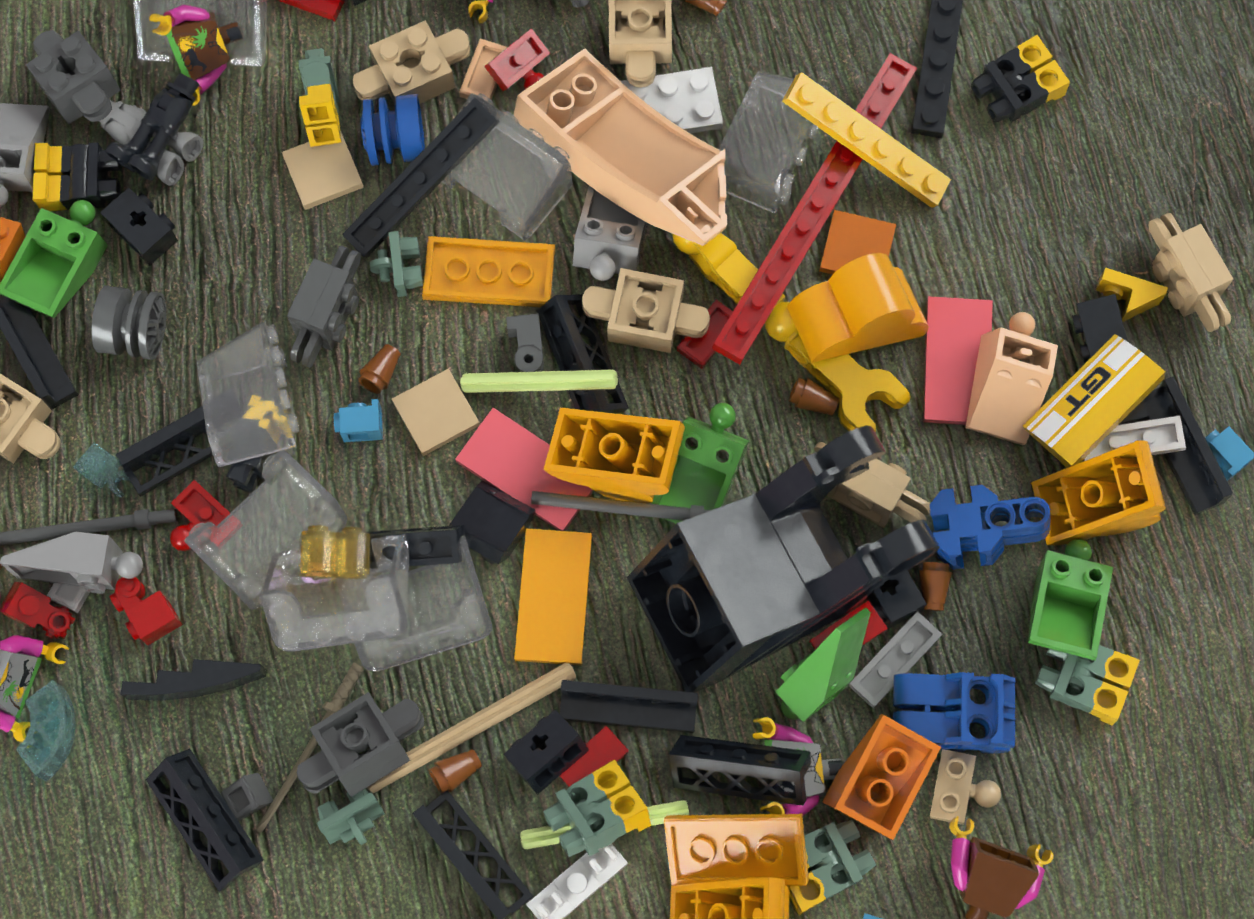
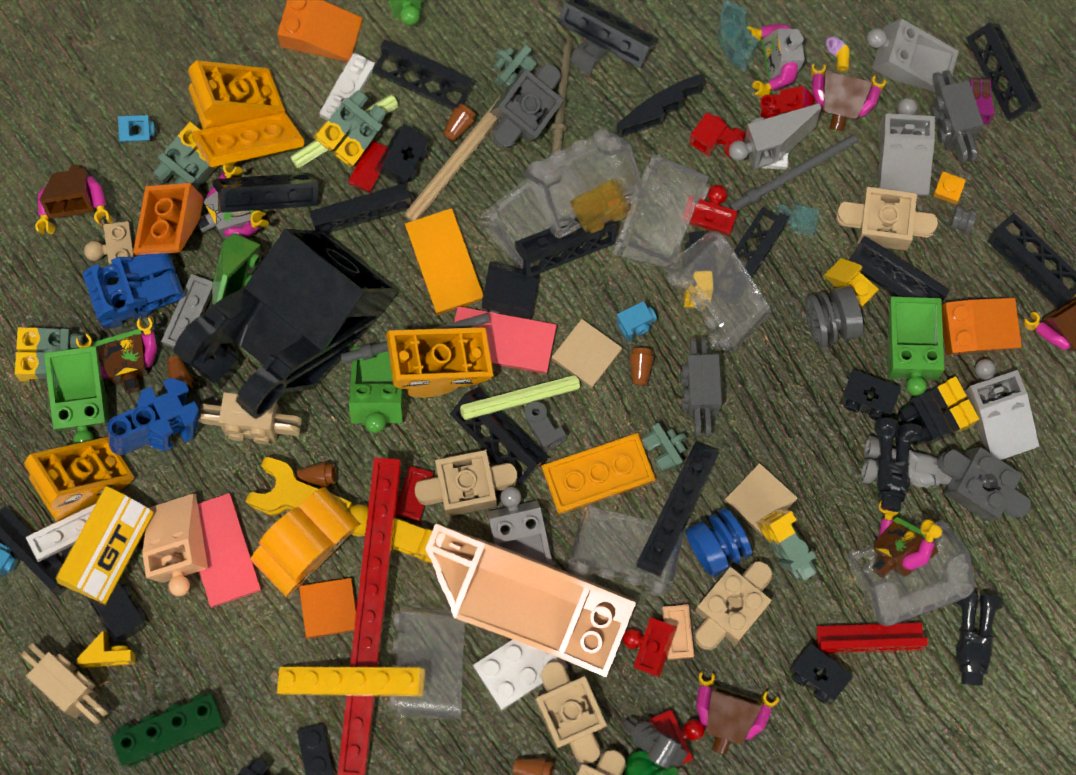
camera: 155 degrees right, 0 degrees up
none -> torso [76,315,157,393]
none -> dark green brick [110,692,226,769]
none -> yellow slope [824,258,879,309]

